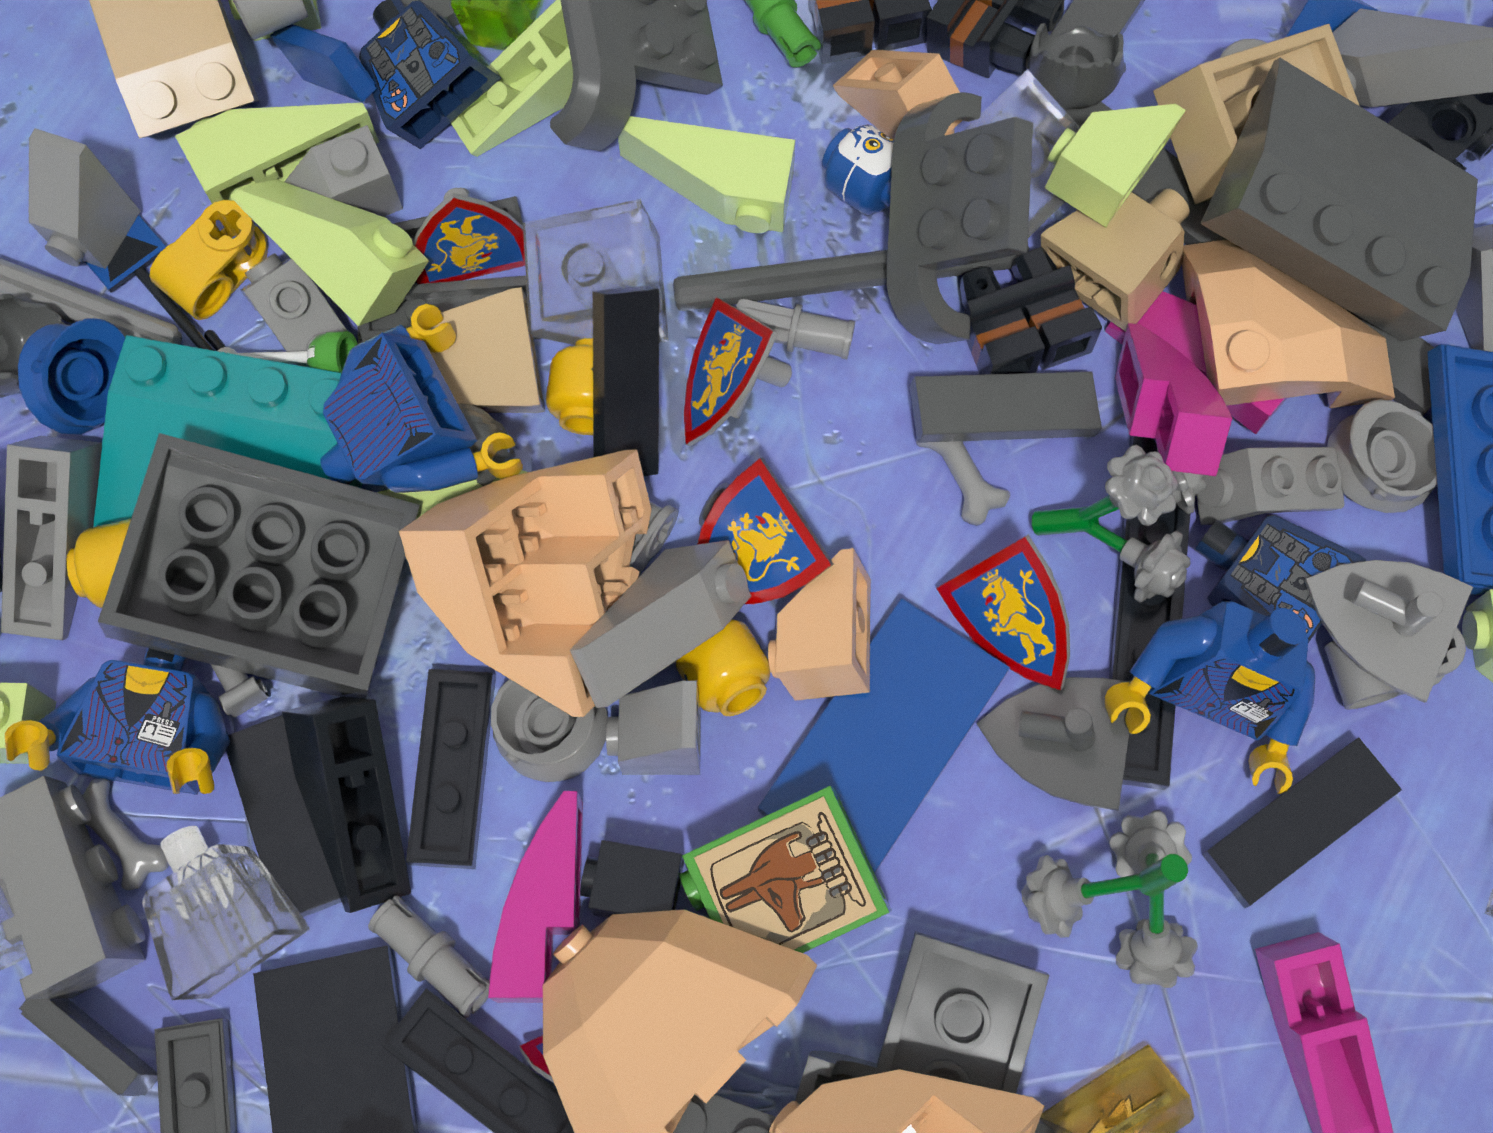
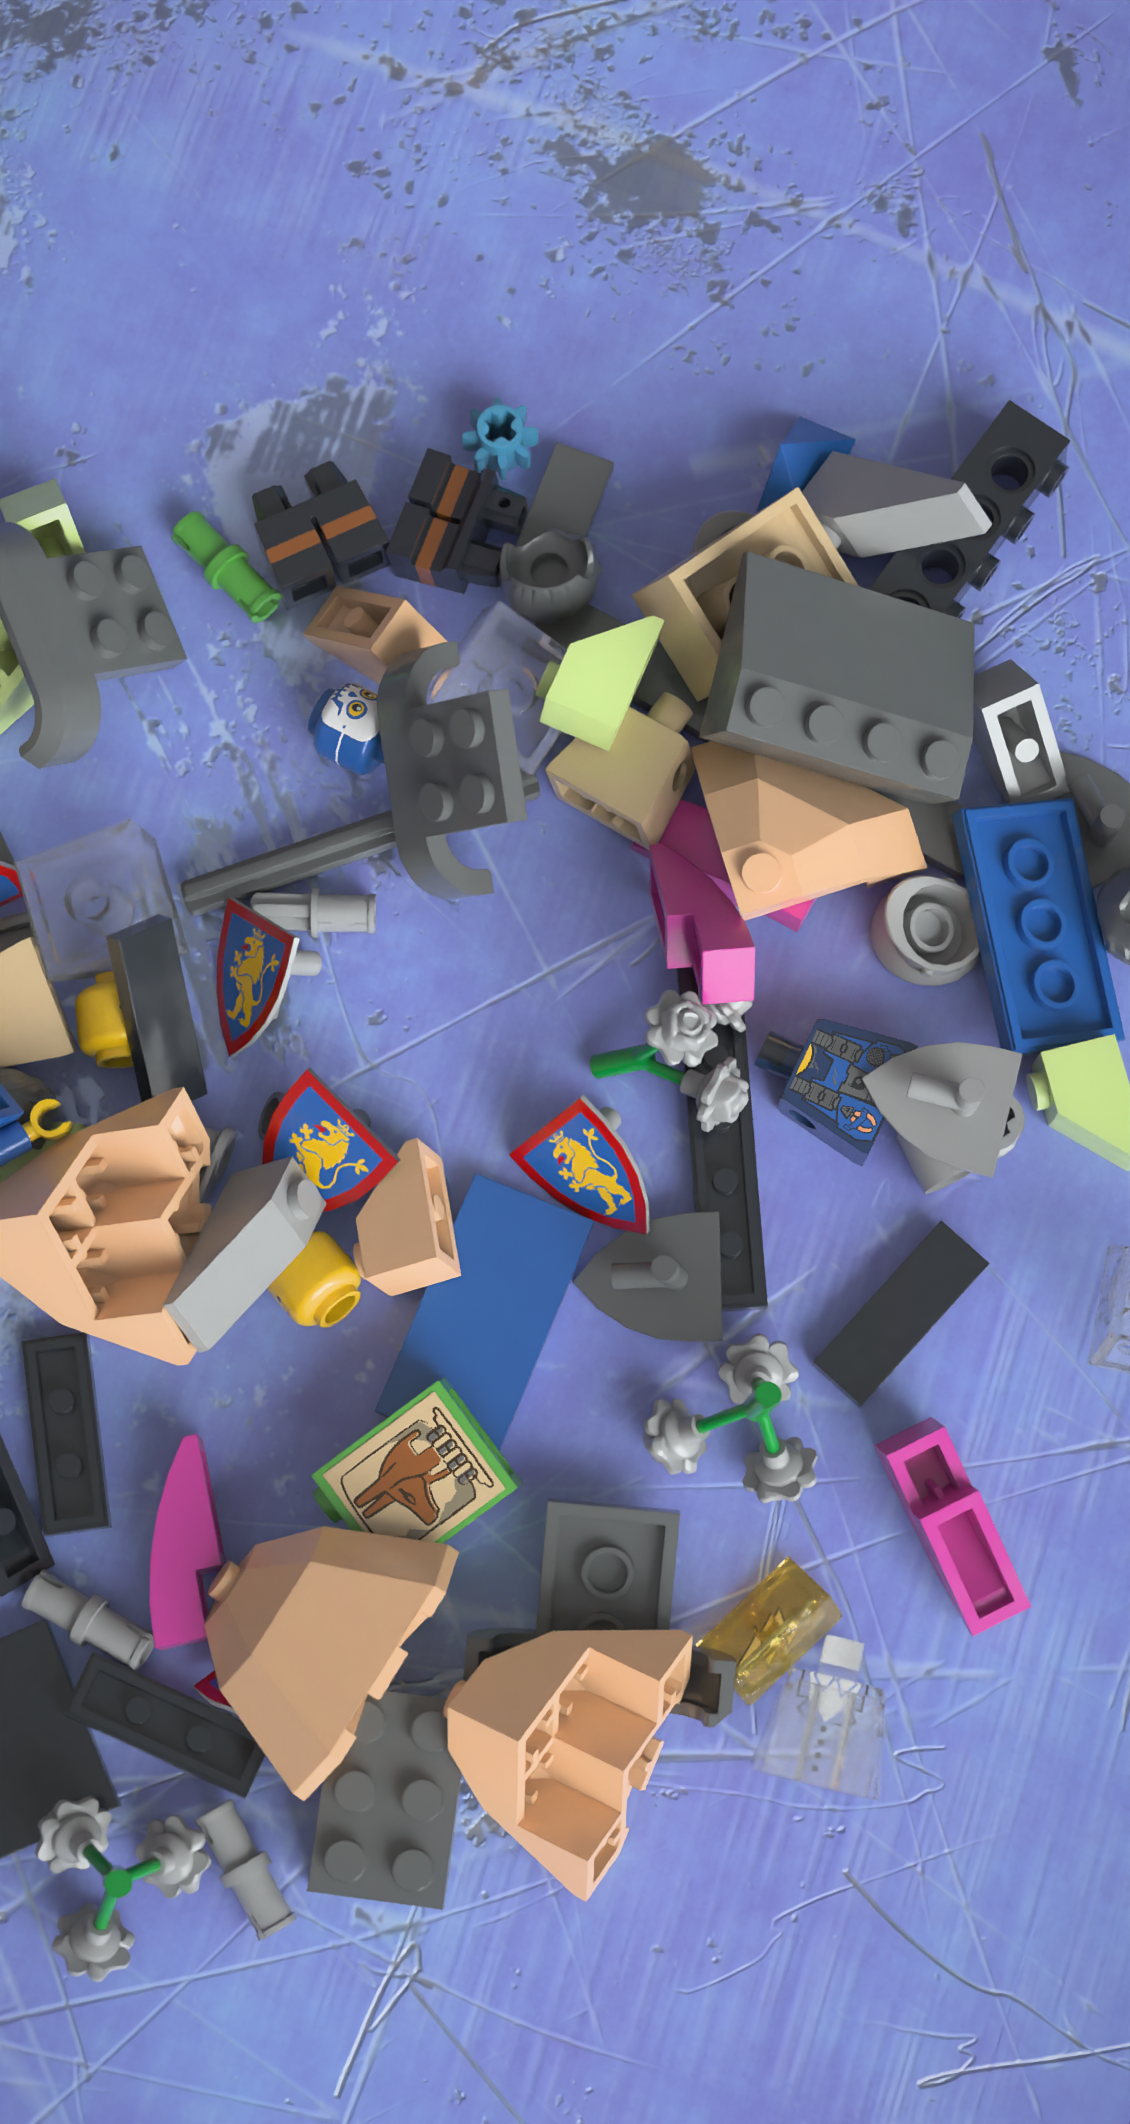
camera: 15 degrees left, 5 degrees up
light grey piece [491,679,608,782] -> none
black brick [580,840,684,918] -> none
light grey slope [606,681,701,775] -> none
yellowish green slope [618,116,795,233] -> none
dark grey tile [909,372,1102,443] -> none
light grey piece [916,439,1010,526] -> none
black hips [959,247,1102,375] -> none
blue torso [1105,601,1315,794] -> none
light grey bracket [1197,447,1344,525] -> none

